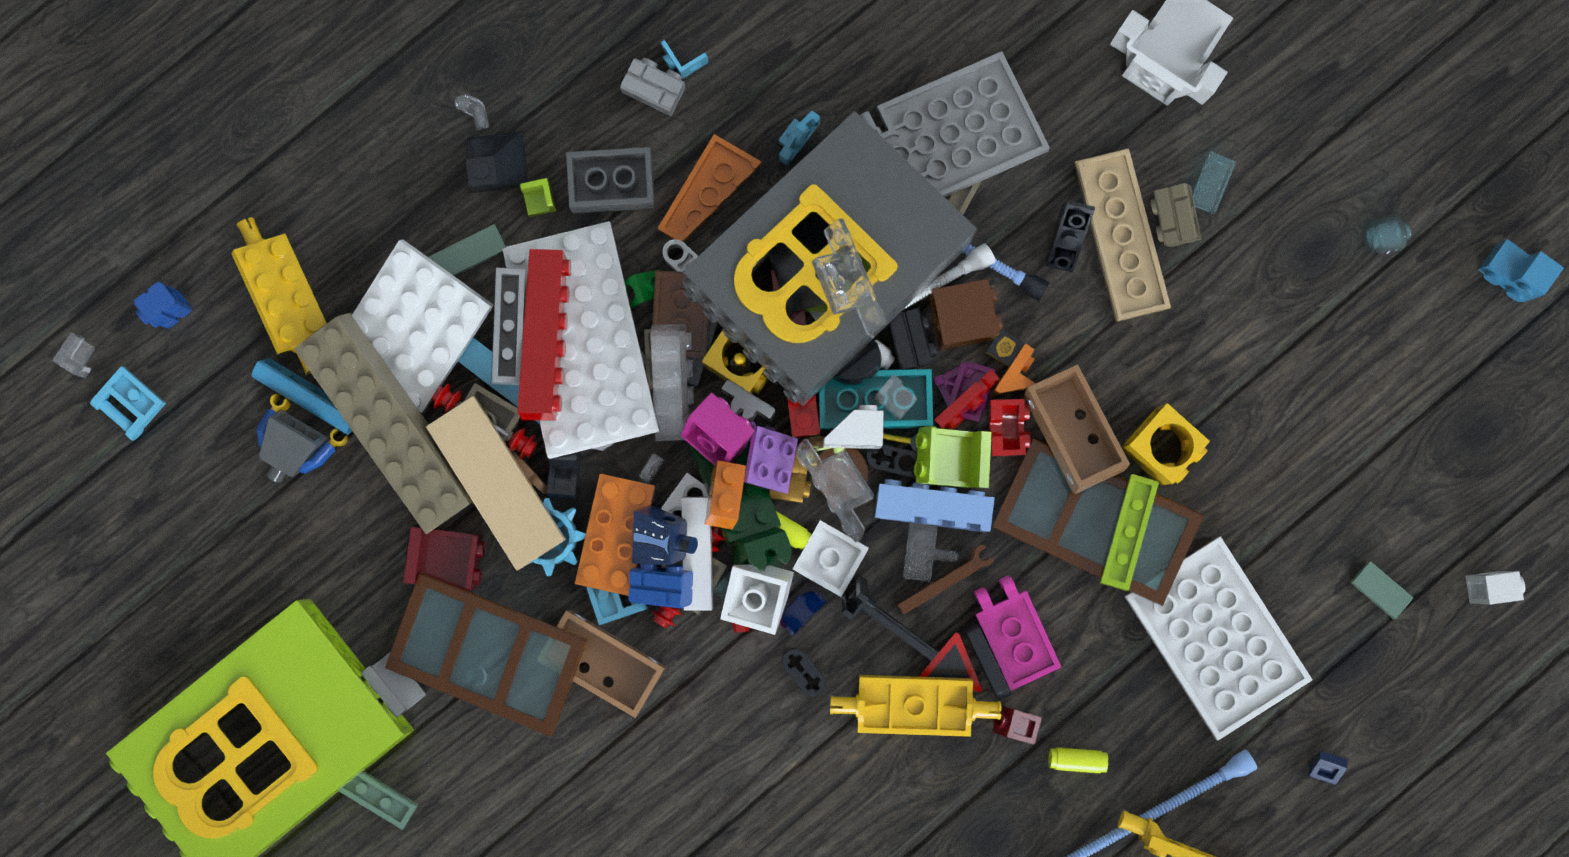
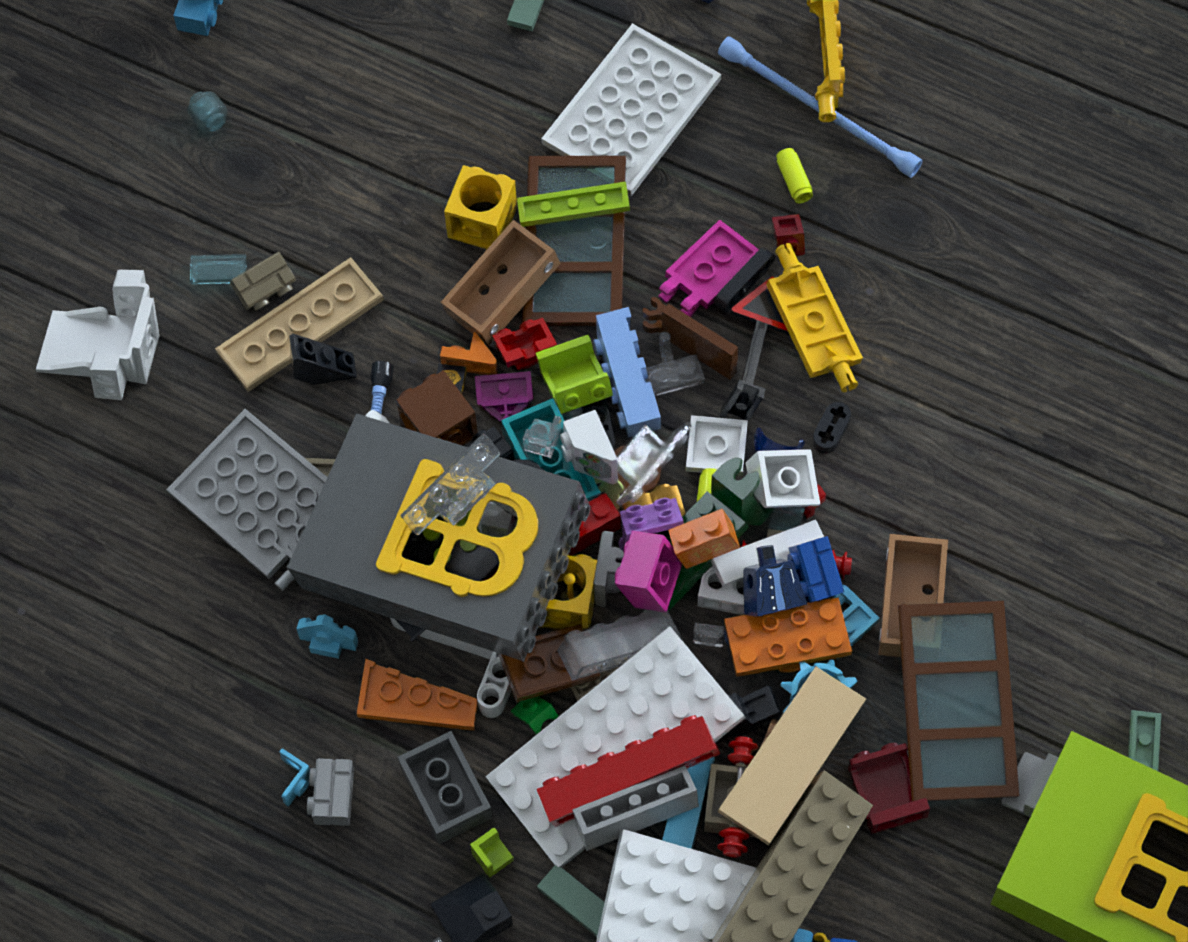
camera: 110 degrees left, 20 degrees down
red plate [934,369,1001,430] -> none

